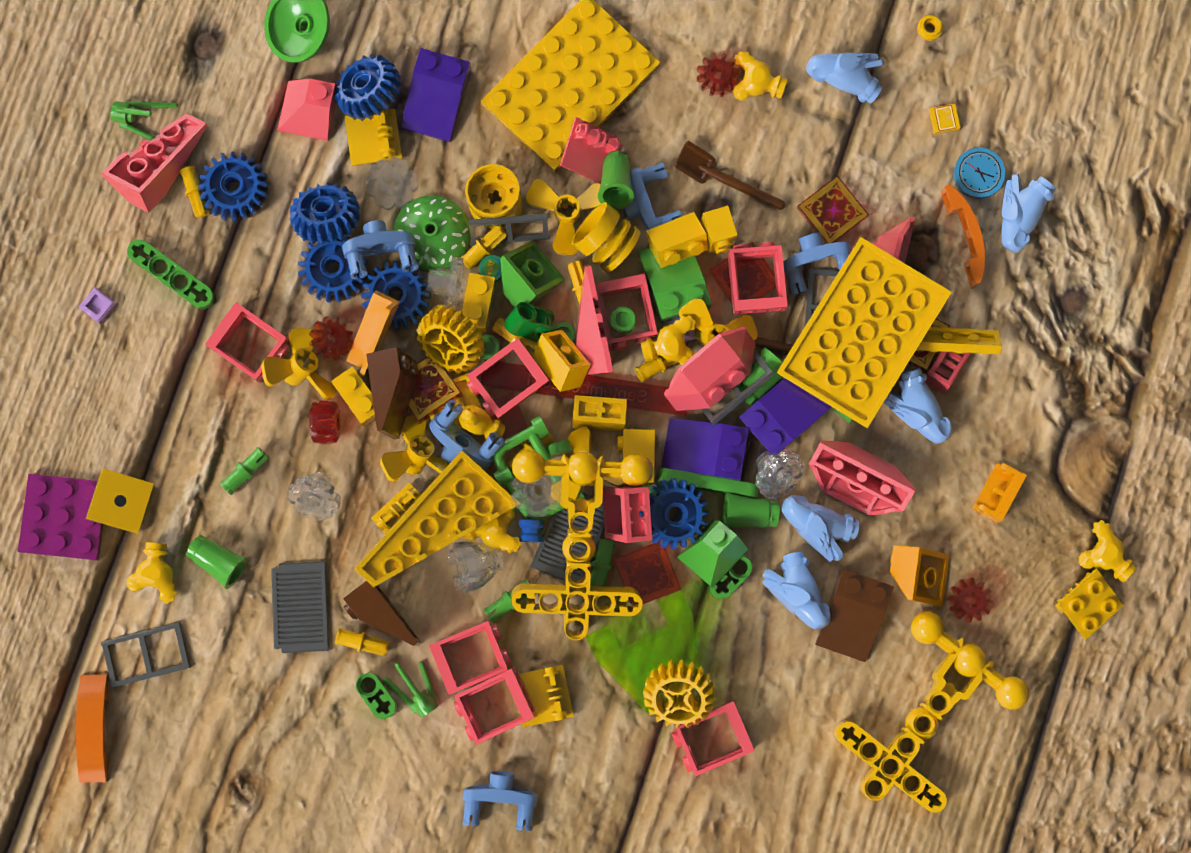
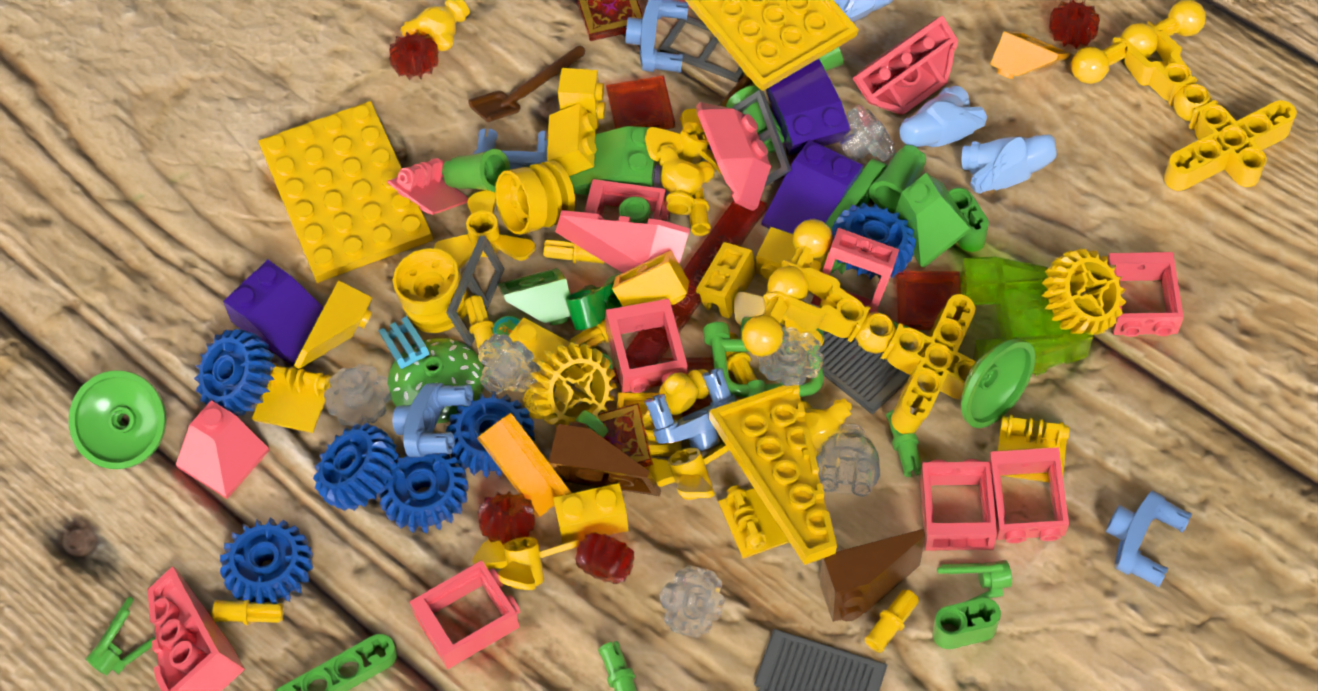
camera: 60 degrees left, 25 degrees down
blue wheel [518,520,545,543] -> none
coral window [728,242,788,315] -> none
reddish brown slope [815,569,894,662] -> none
none -> yellow slope [294,280,372,369]
none -> medium azure tile [378,316,429,369]
none -> bright green tile [575,410,608,438]
none -> bright green dish [961,338,1035,428]

